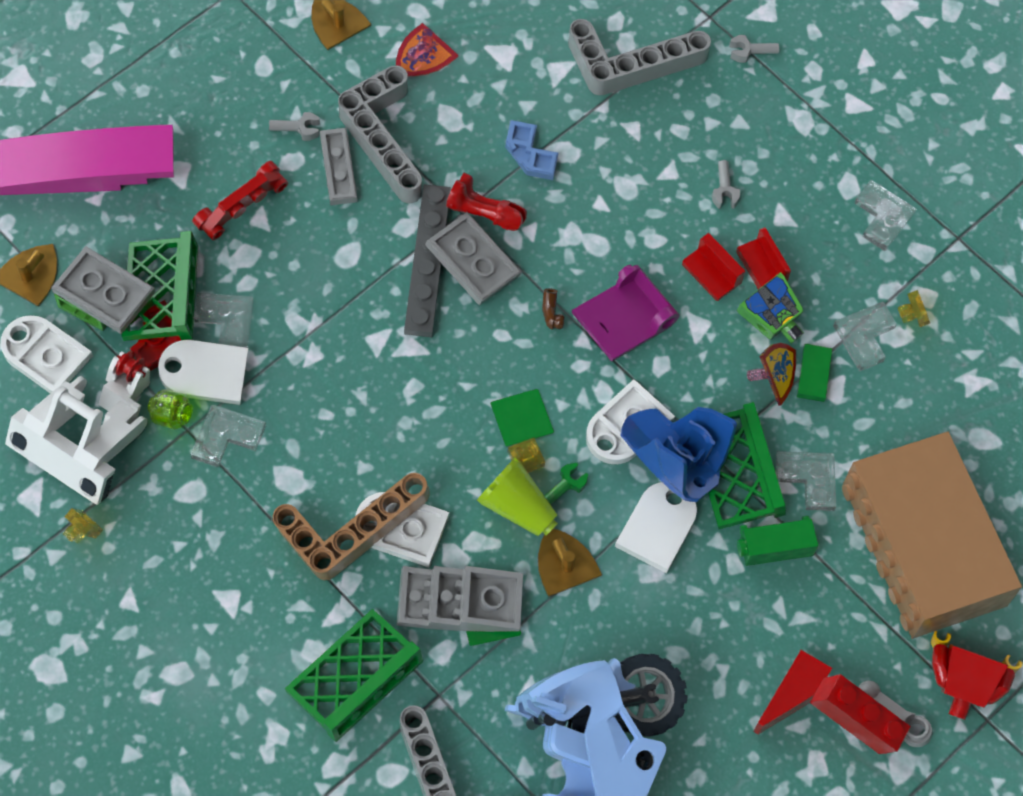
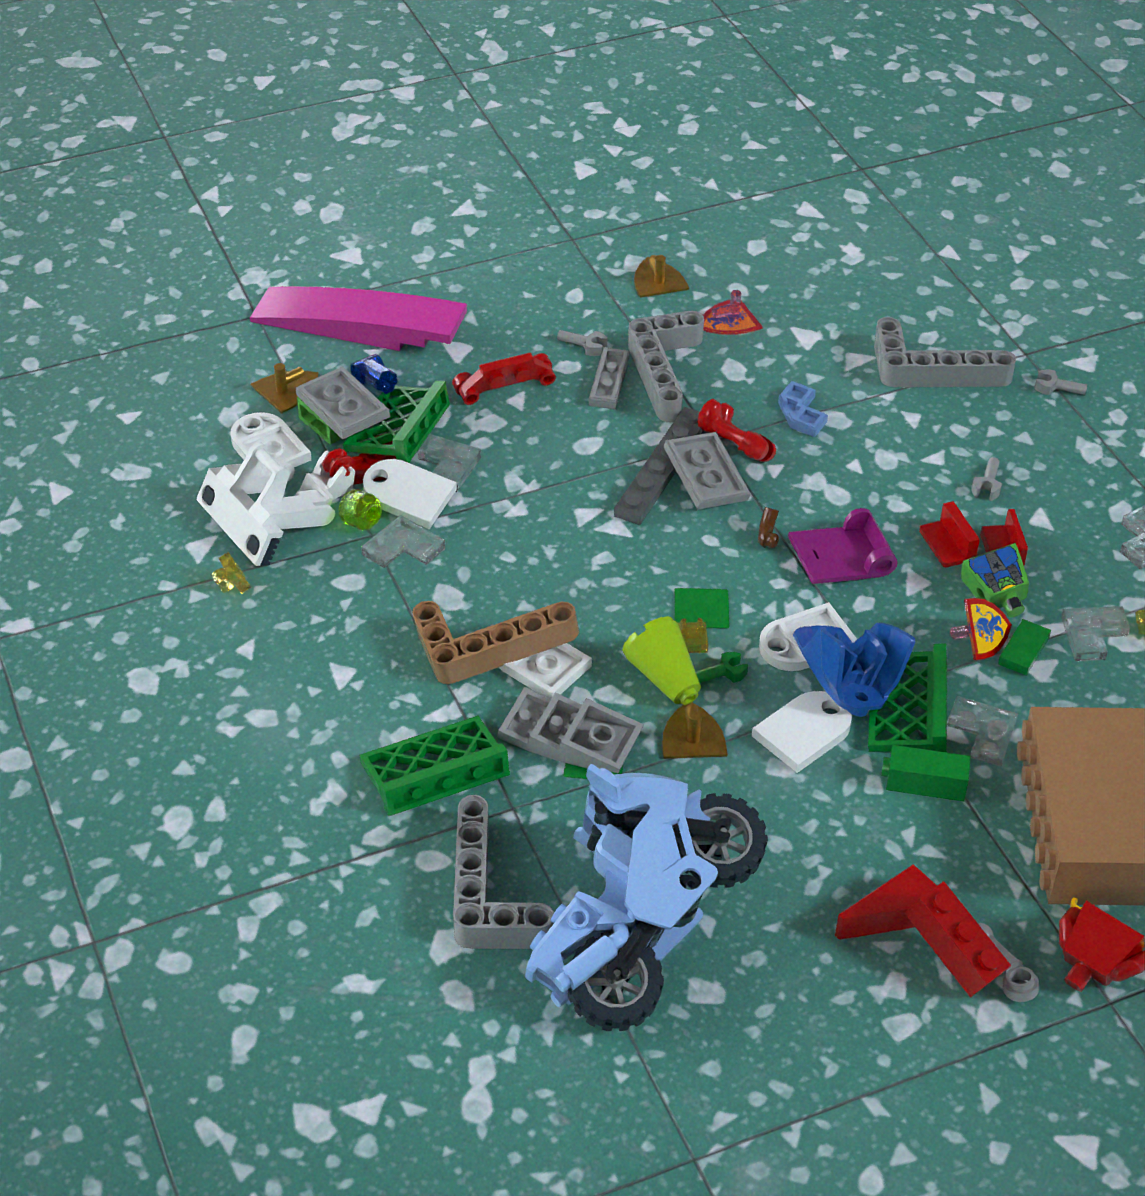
camera: 25 degrees right, 20 degrees down
none -> clear blue piece [350,354,398,394]

